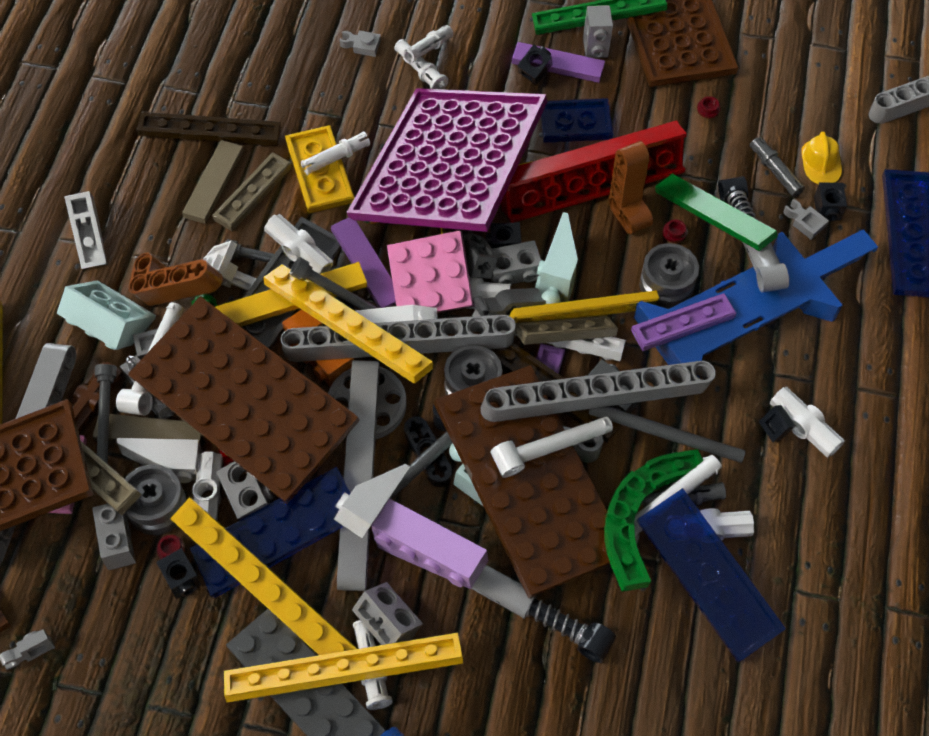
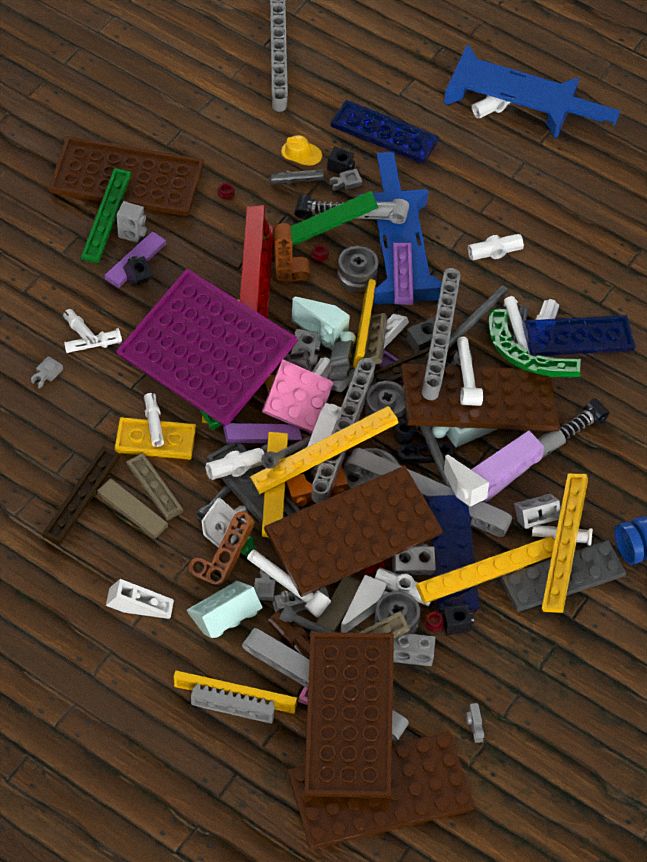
camera: 70 degrees left, 5 degrees down
clear blue tile [540,98,613,143] -> none
black plate [759,405,796,443] -> none

